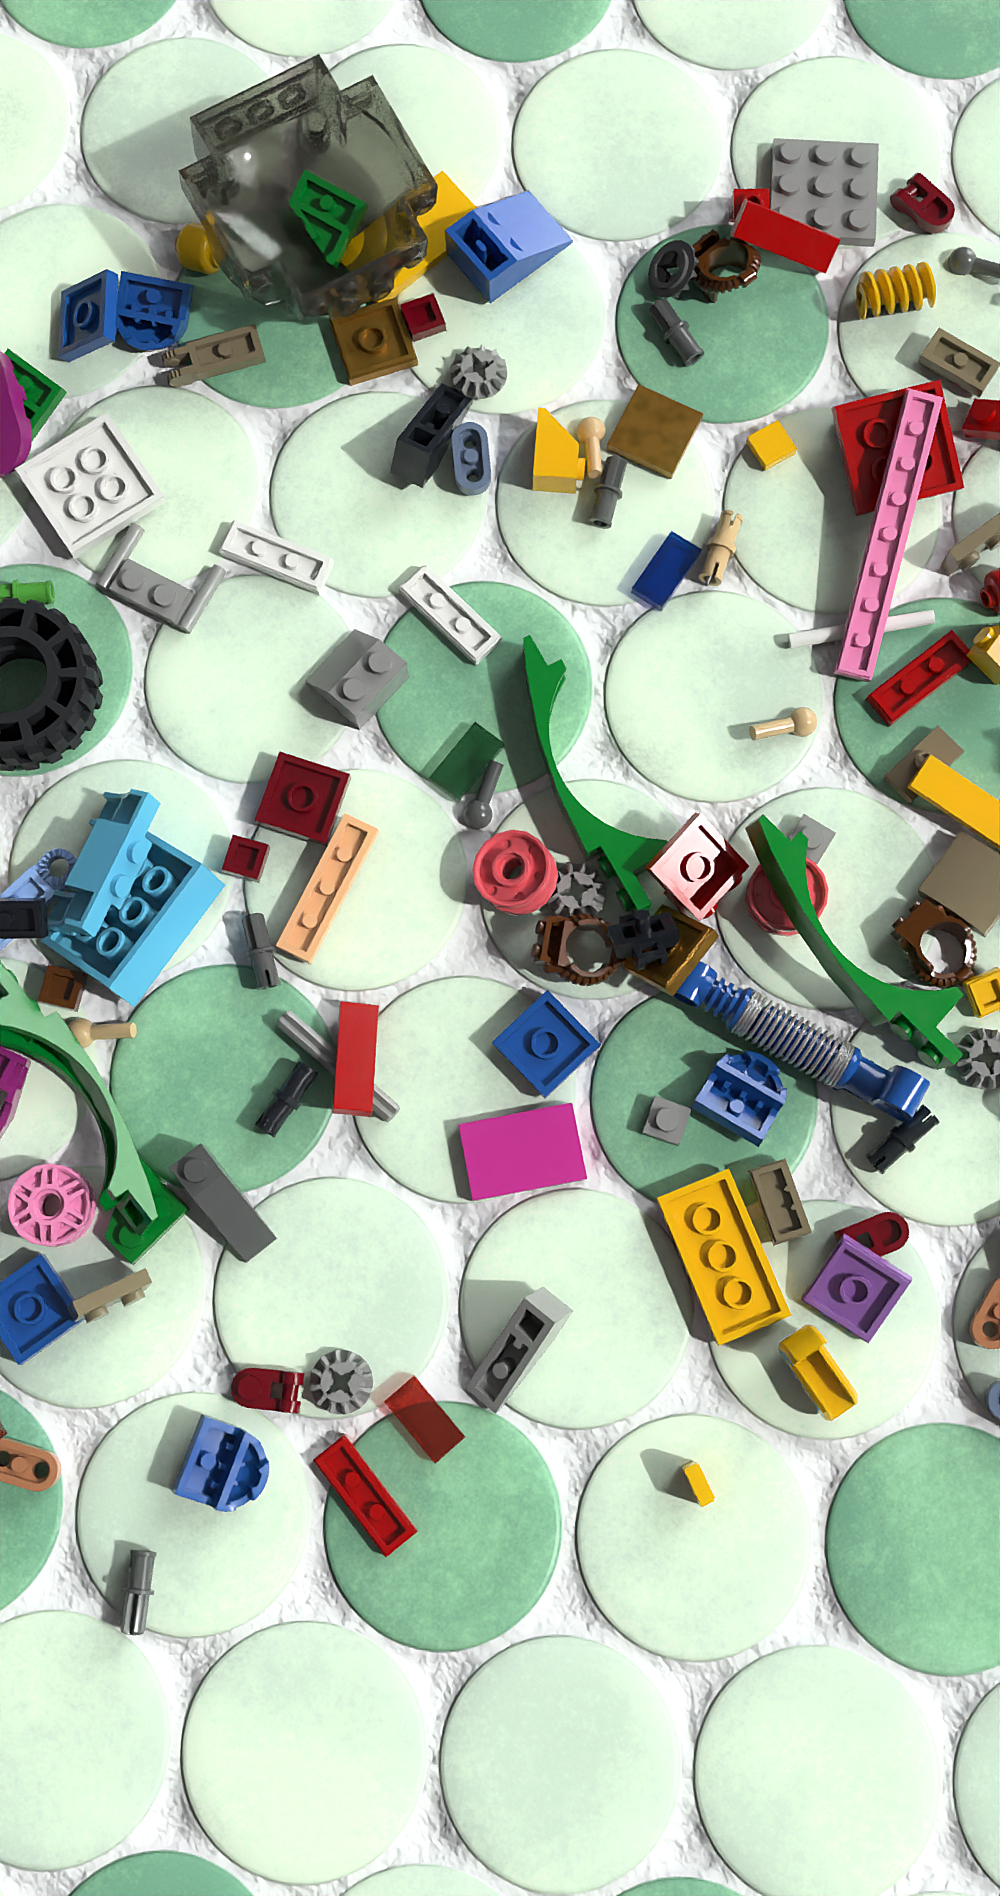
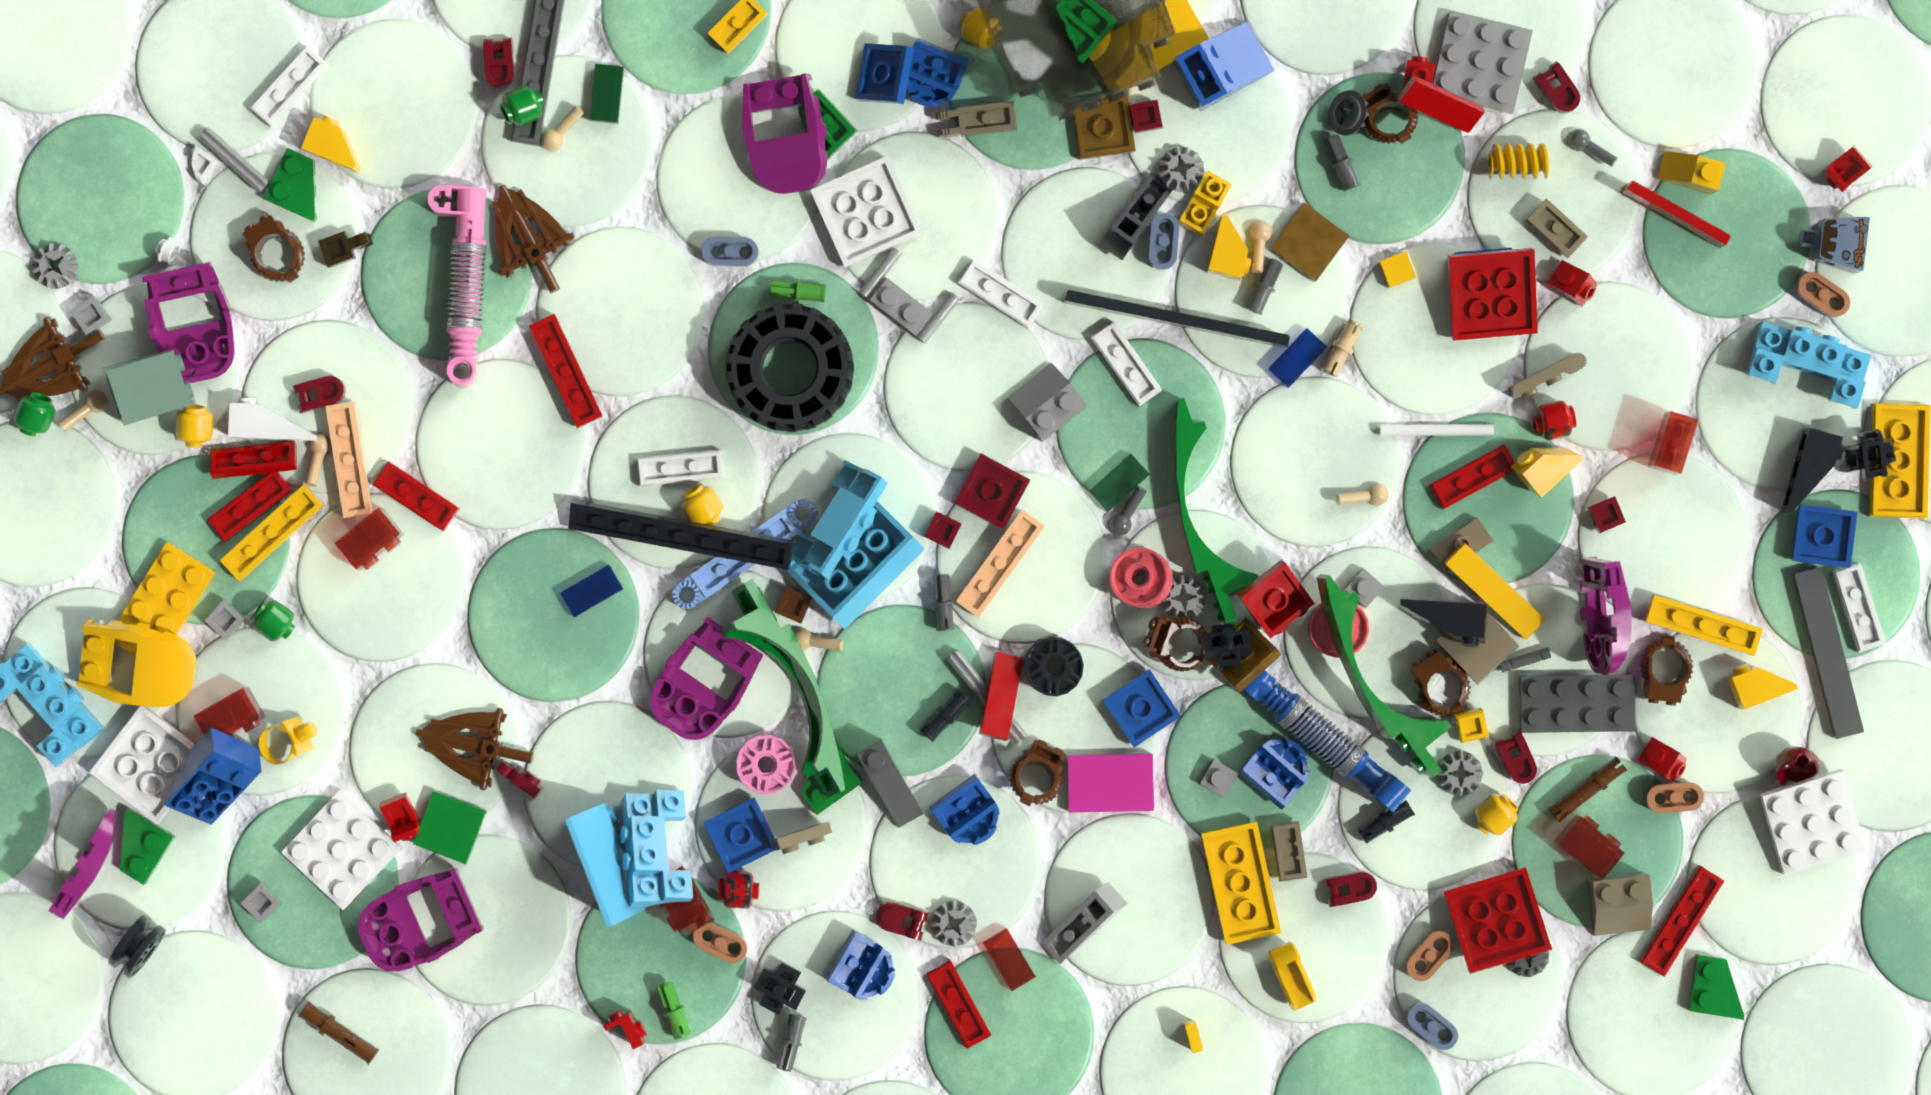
camera: 10 degrees right, 10 degrees up
medium lavender tile [801,1234,912,1344] -> none
bright pink tile [833,388,943,683] -> none
none -> red head [718,871,759,909]
none -> black piece [753,961,806,1015]
none -> blue slope [929,773,1000,845]
none -> reddish brown piece [1009,740,1066,807]
none -> black wheel [1024,636,1084,697]
none -> black tile [1064,290,1290,348]
none -> yellow slope [1179,170,1232,237]
none -> black slope [1400,599,1488,647]

